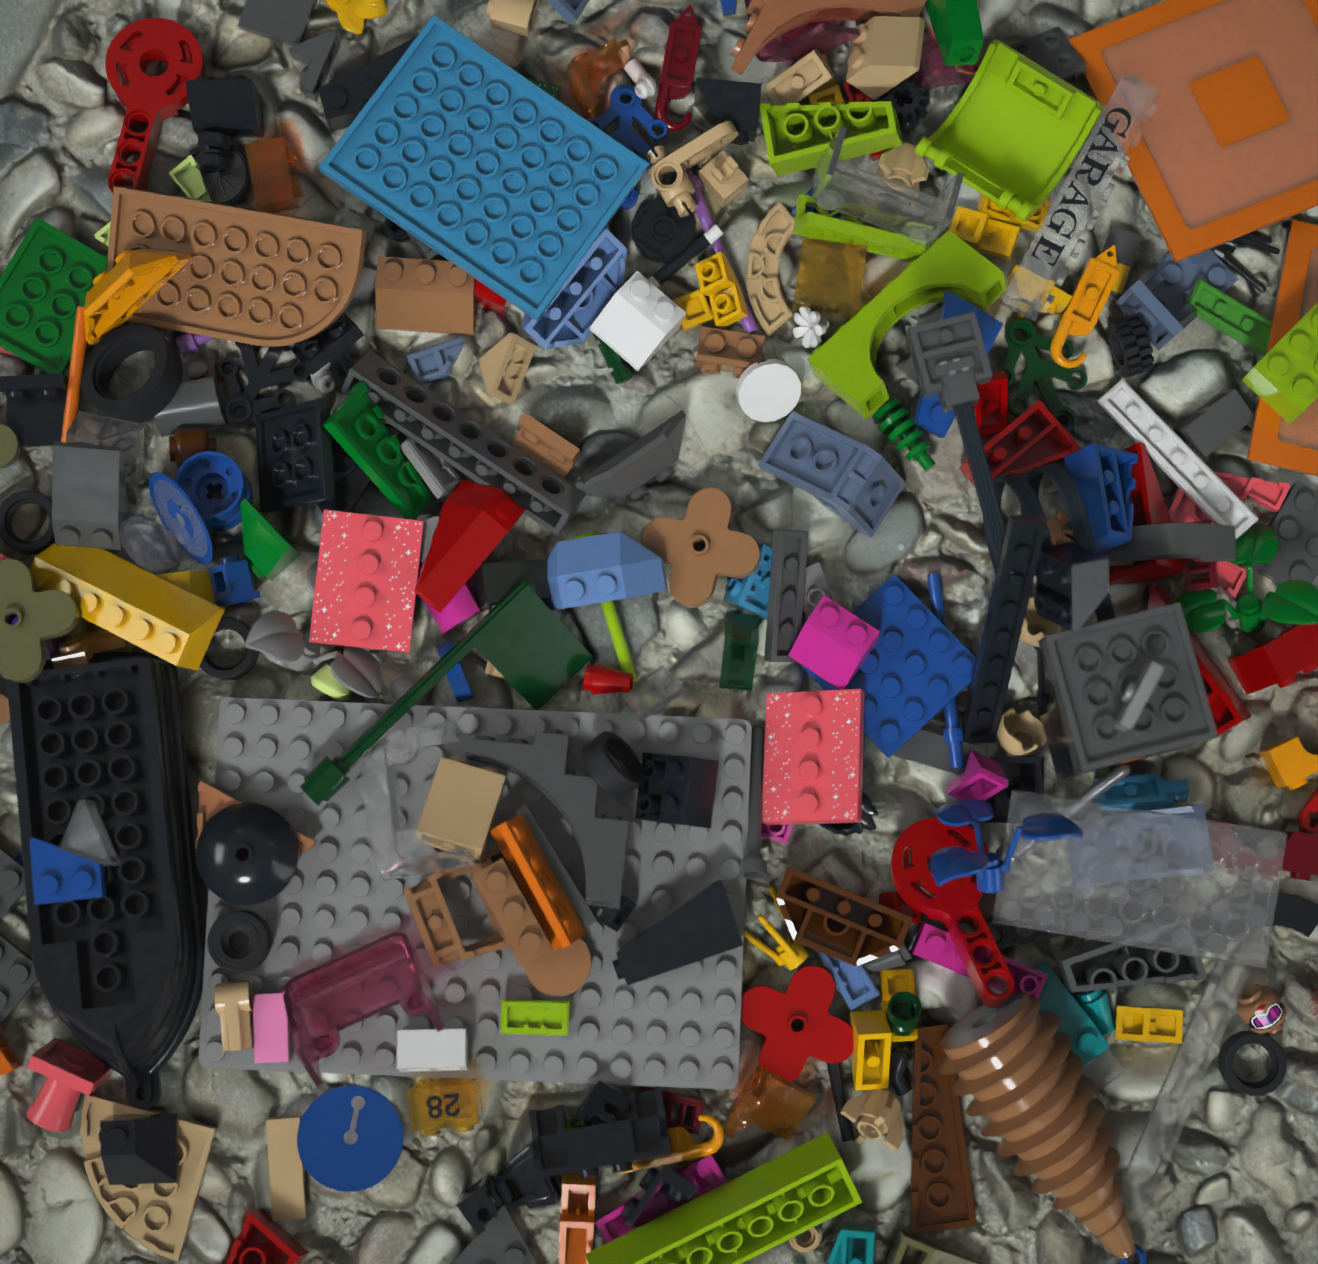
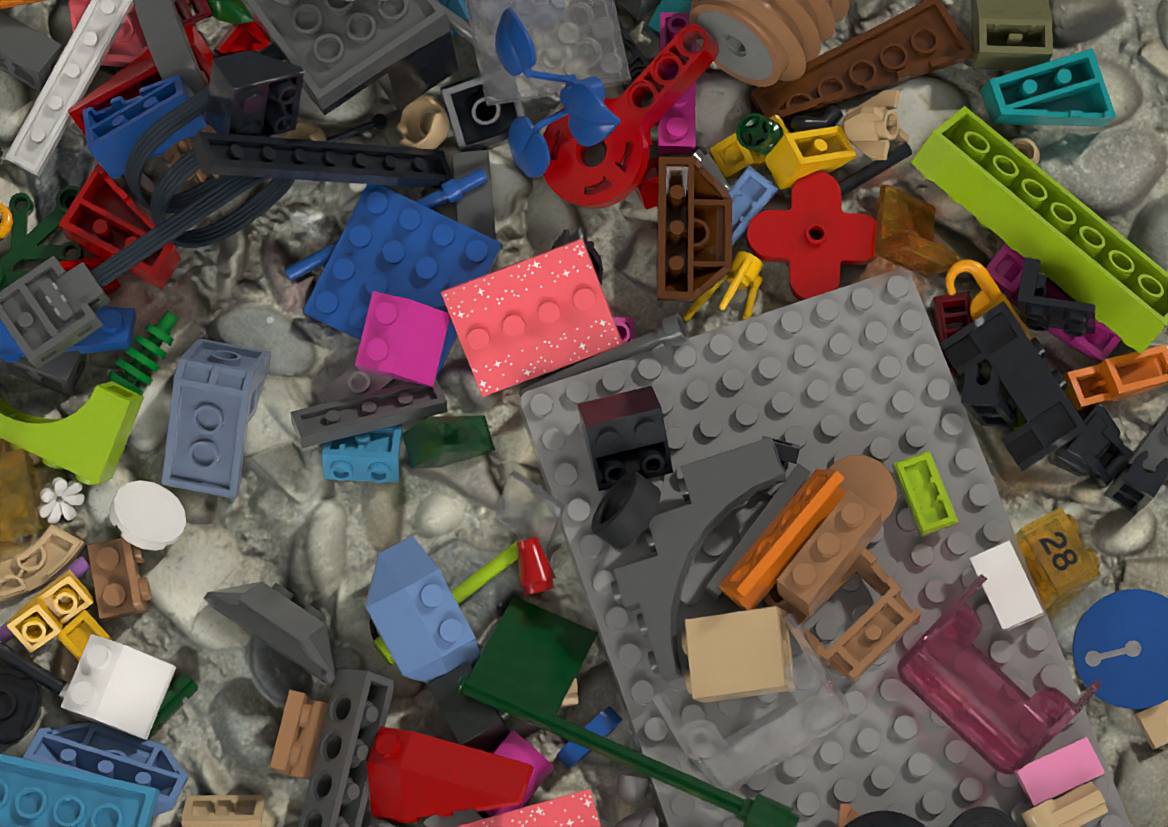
camera: 105 degrees left, 10 degrees down
black slope [612,880,743,986] -> none
medium nougat plant [642,488,761,608] -> none
dark pink slope [946,750,1009,801] -> none

